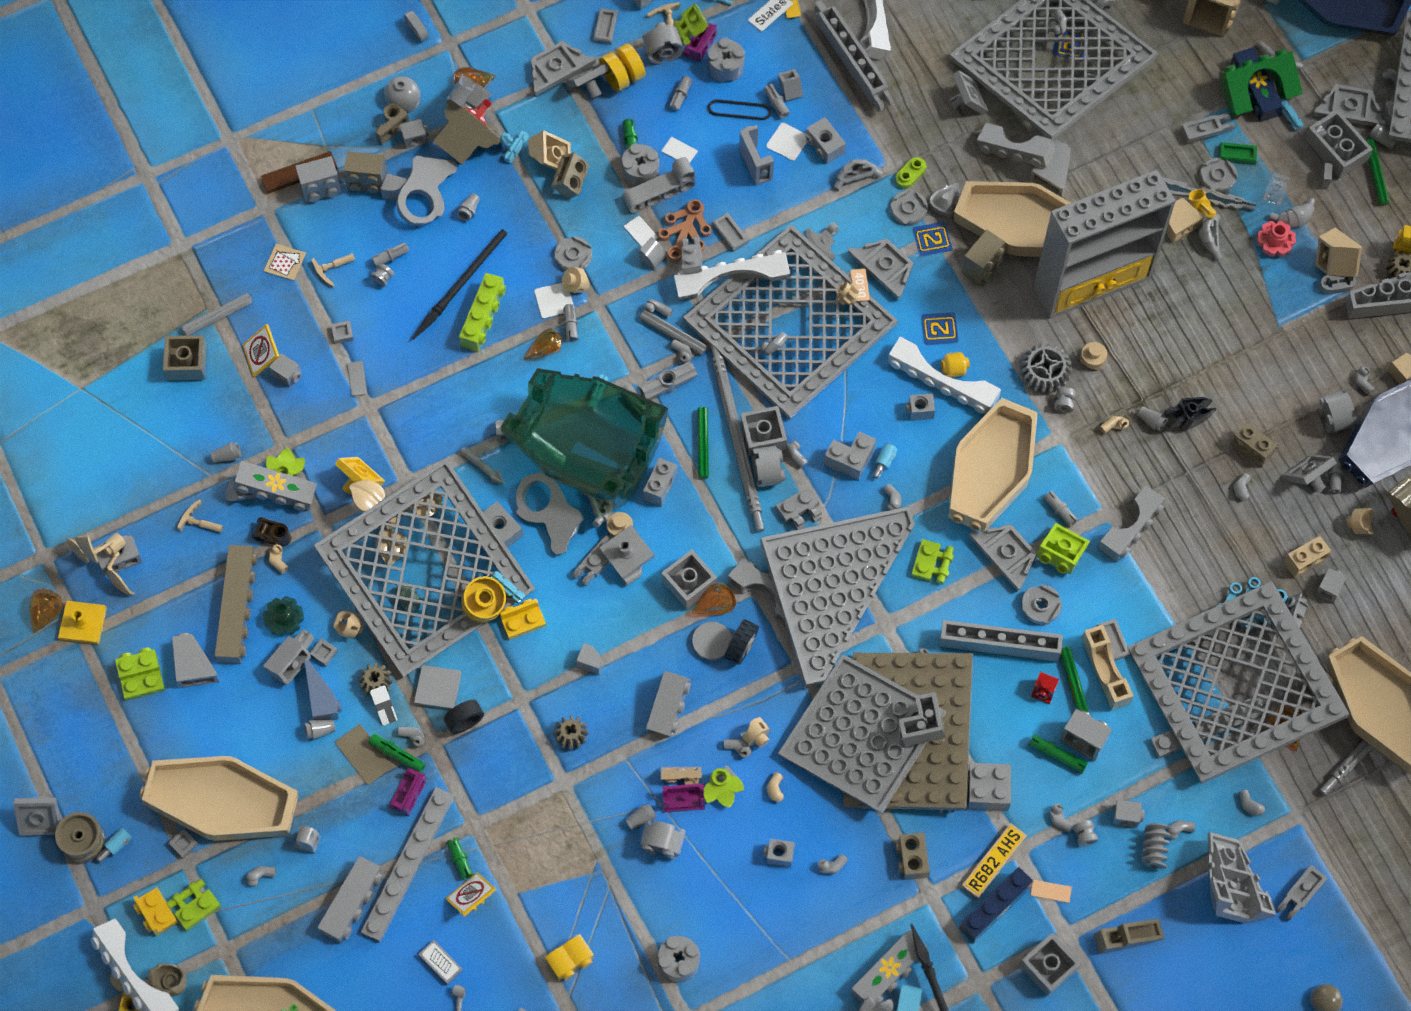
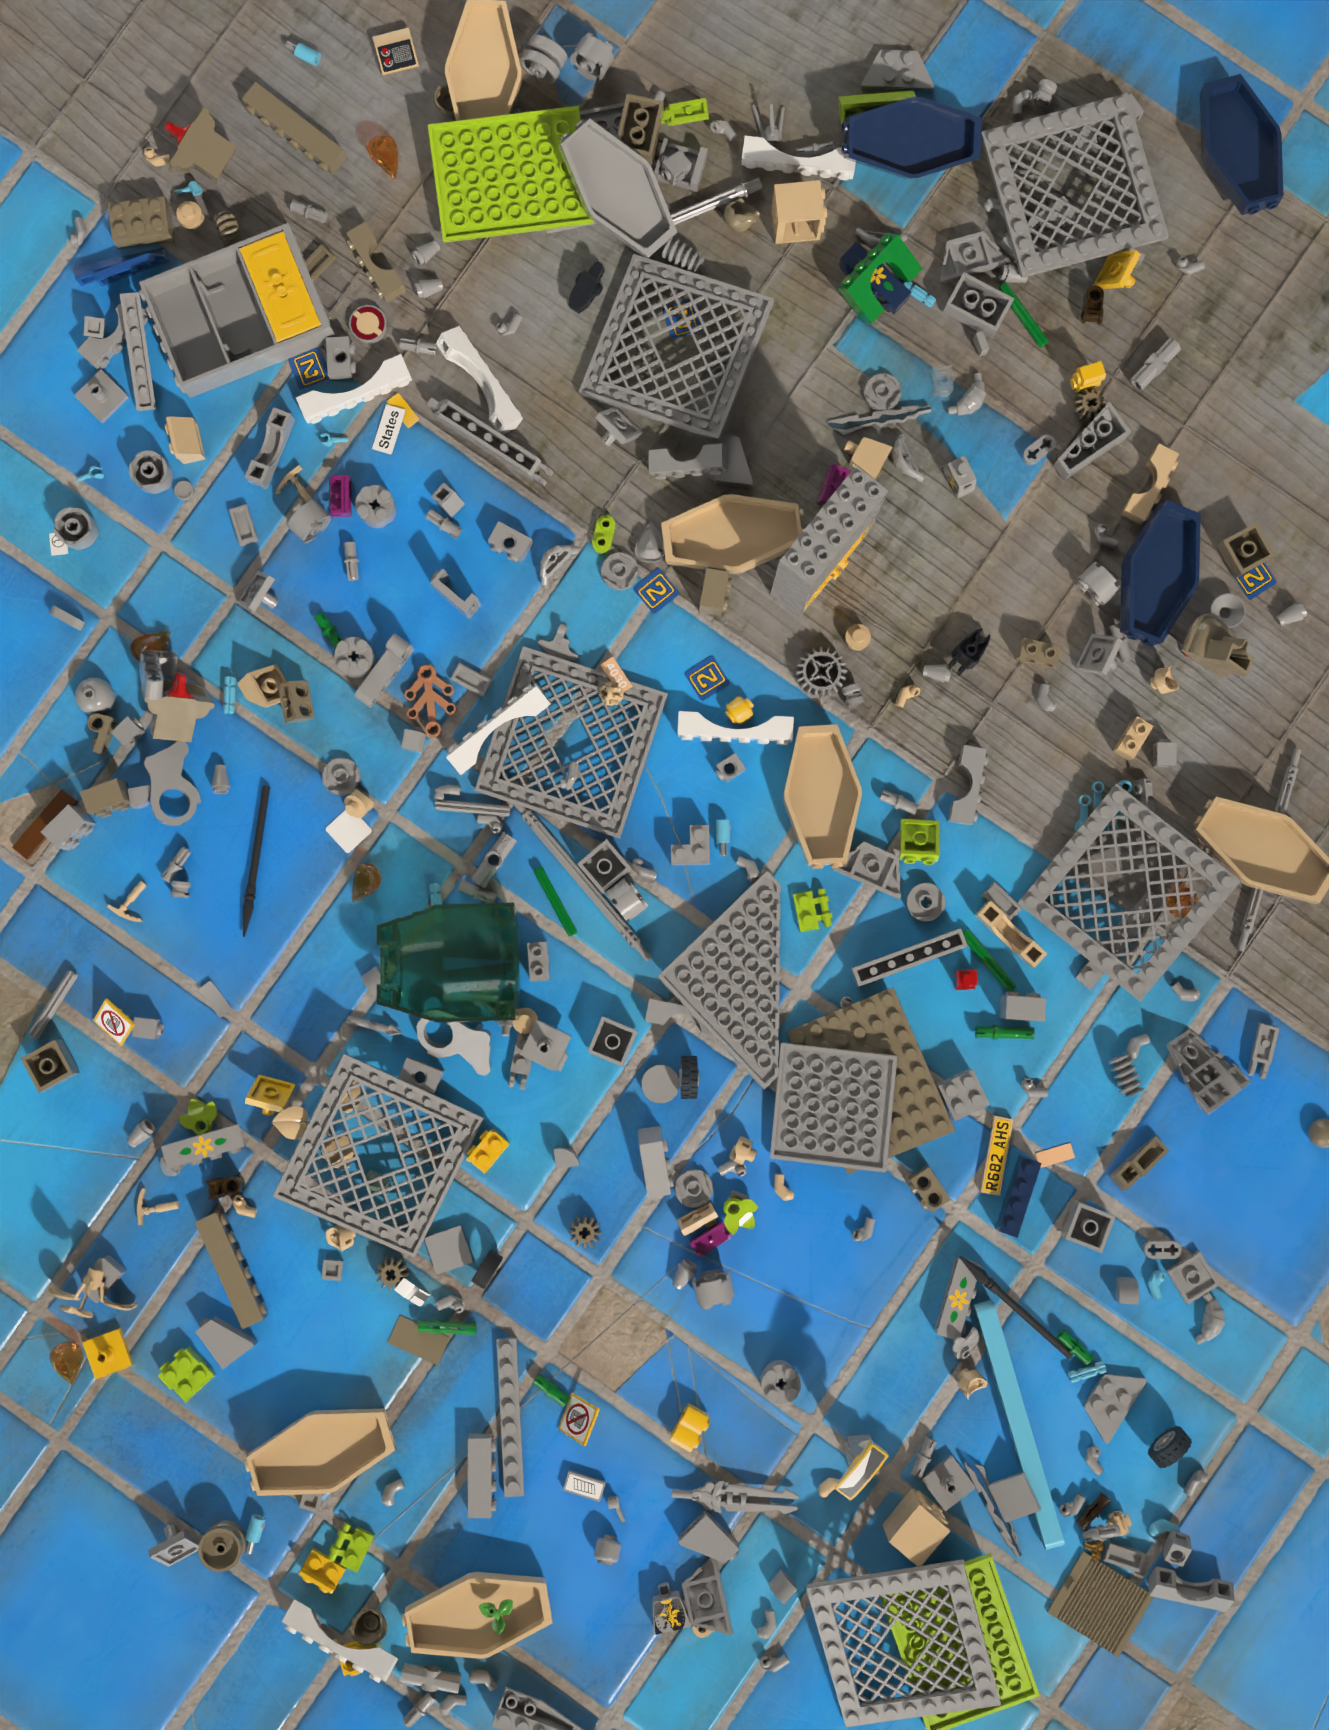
camera: 25 degrees left, 20 degrees up
plant [263,596,304,637] -> none
light grey hinge [263,629,314,686] -> none
sticker [264,244,306,280] -> none
light grey leg [294,826,320,854] -> none
light grey cone [304,720,335,740] -> none
sand blue slope [305,660,342,720] -> none
light grey tile [331,320,354,344] -> none
magenta hinge [388,768,427,816] -> none
lime brick [459,273,506,353] -> none
yellow wheel [461,576,506,623] -> none
medium azure axle [491,571,525,603] -> none
medium azure arm [500,133,513,149] -> none
light grey wing [531,41,596,96] -> none
light grey axle [563,304,578,342] -> none
yellow wheel [599,43,646,92] -> none
white sticker [624,216,659,247] -> none
white sticker [662,137,698,163] -> none
lime plate [674,3,709,45] -> none
light grey hinge [682,235,702,274] -> none
clear orange piece [692,582,736,615] -> none
black piece [708,99,772,120] -> none
light grey brick [763,839,795,868] -> none
white sticker [767,123,807,160] -> none
light grey plate [776,487,822,530] -> none
light grey wing [848,239,913,300] -> none
light grey brick [899,692,946,746] -> none
light grey arm [1053,10,1067,35] -> none
light grey wheel [1073,820,1098,847] -> none
light grey brick [1113,799,1145,828] -> none
light grey hinge [1181,113,1236,143] -> none
yellow axle [1188,189,1216,219] -> none
green tile [1219,142,1257,165] -> none
coral plant [1257,221,1296,257] -> none
tan slope [1315,228,1362,277] -> none
none -> light grey tile [675,1169,713,1208]
none -> light grey torso [941,456,976,499]

